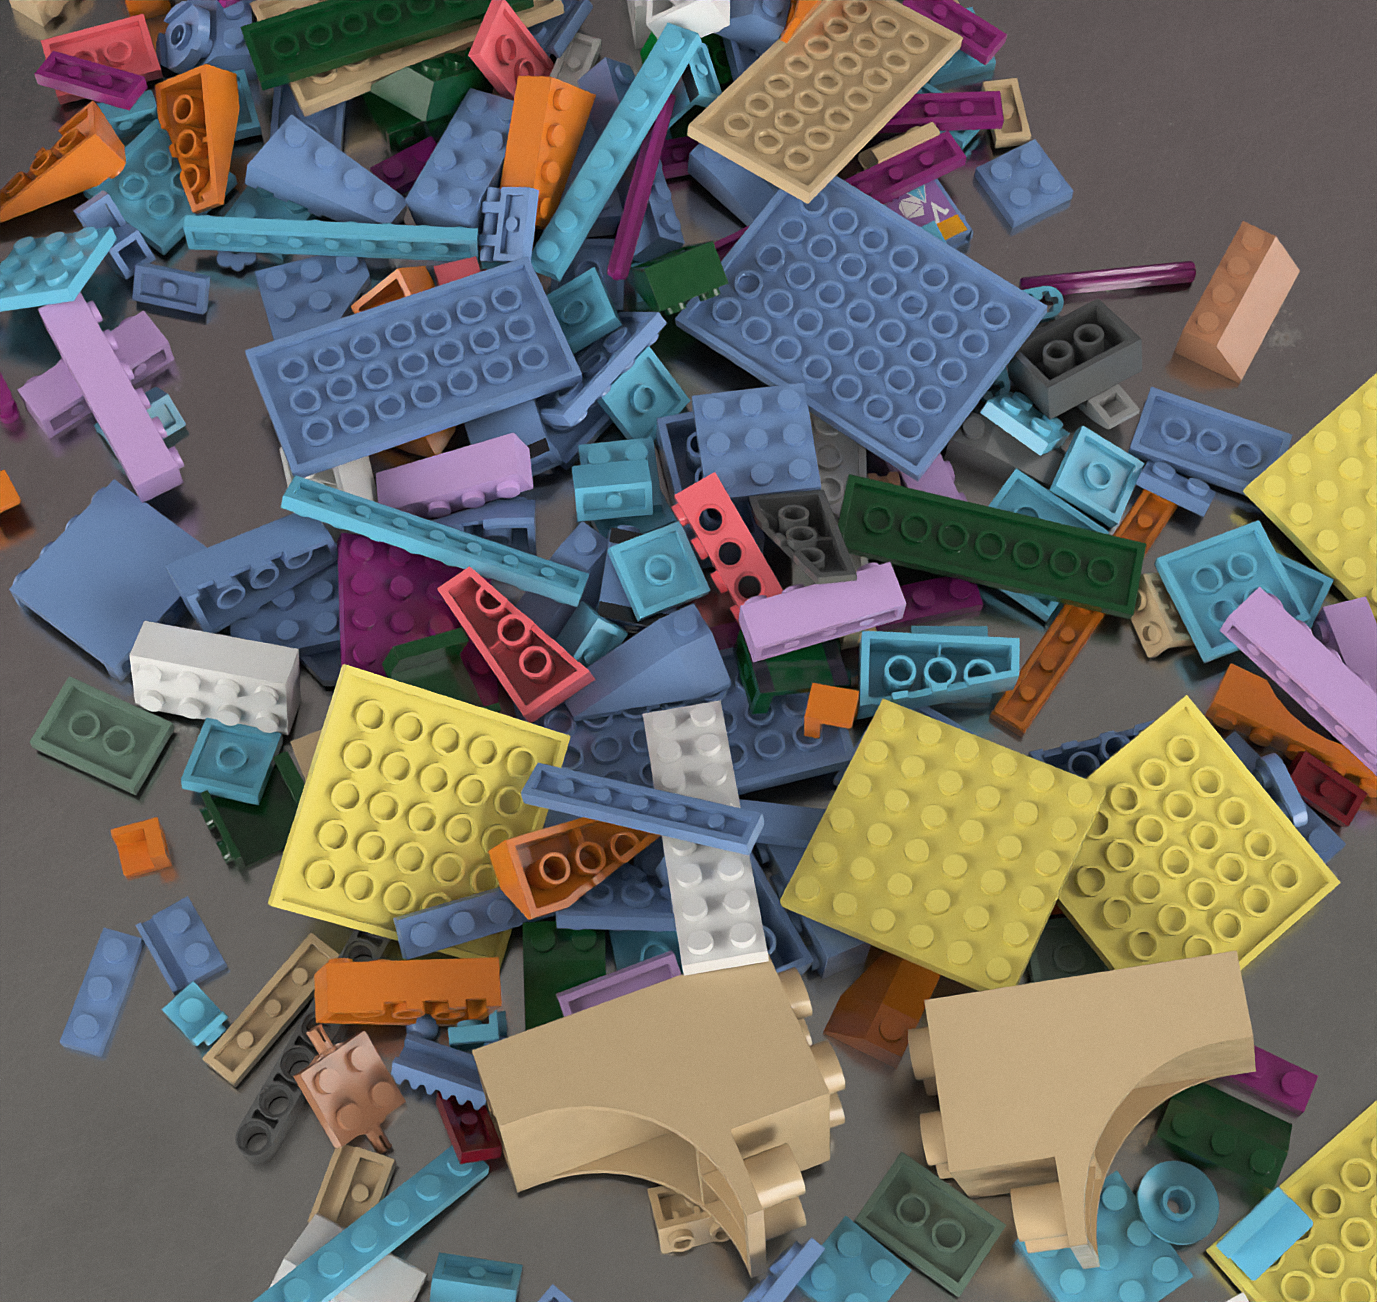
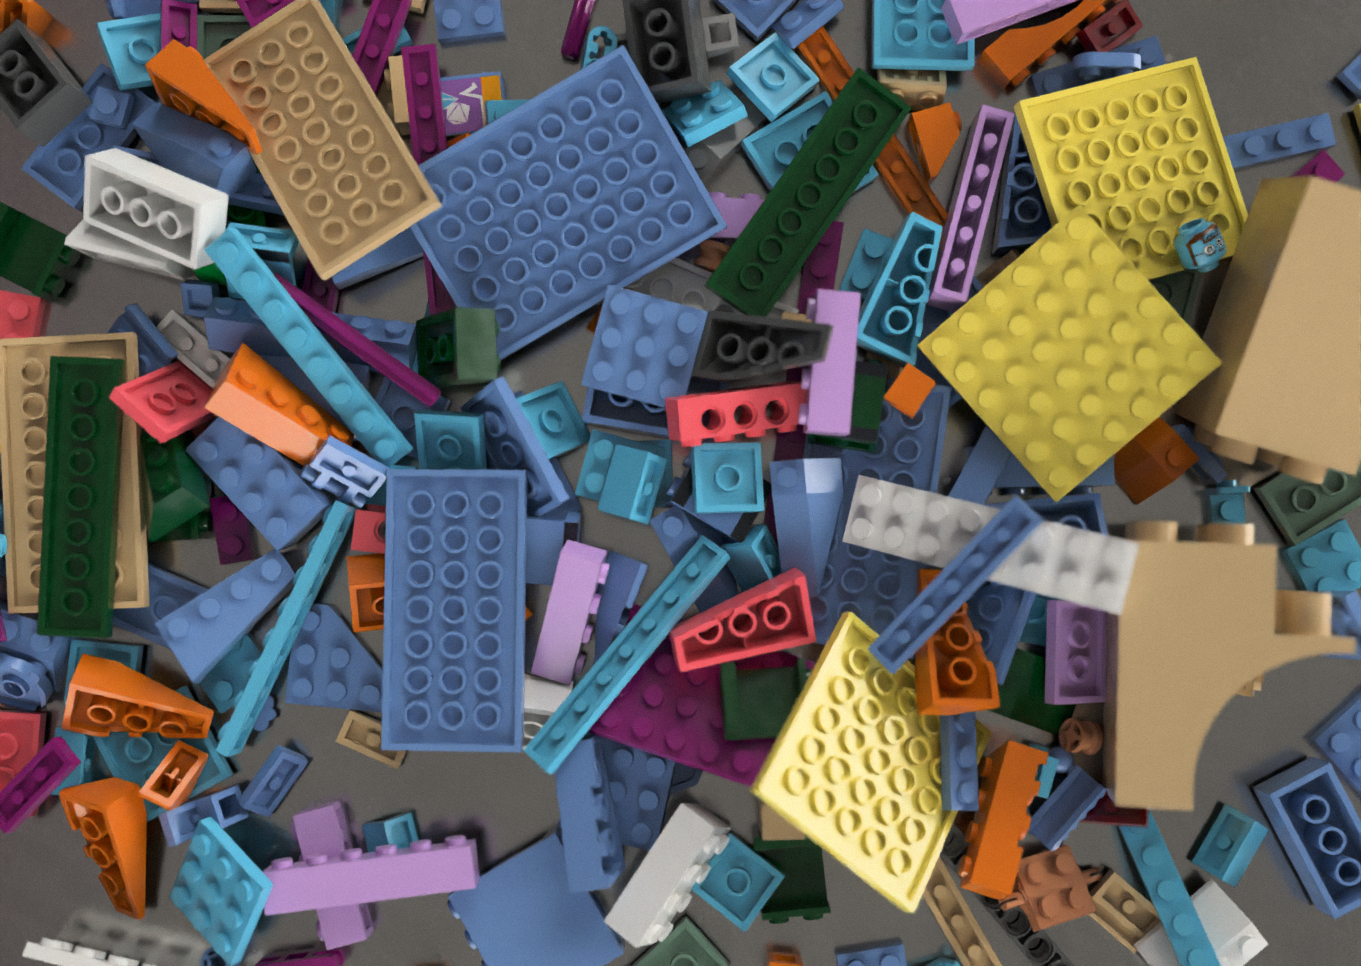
camera: 65 degrees left, 20 degrees up
none -> orange slope [138,740,209,811]
none -> medium blue plate [180,279,219,317]
none -> tan plate [335,709,407,769]
none -> orange slope [906,102,962,185]
none -> lavender brick [926,104,1015,313]
none -> medium blue plate [1171,424,1228,485]
none -> medium azure head [1173,218,1227,273]
none -> medium azure bracket [1204,480,1250,524]
none -> medium blue plate [1223,113,1337,170]

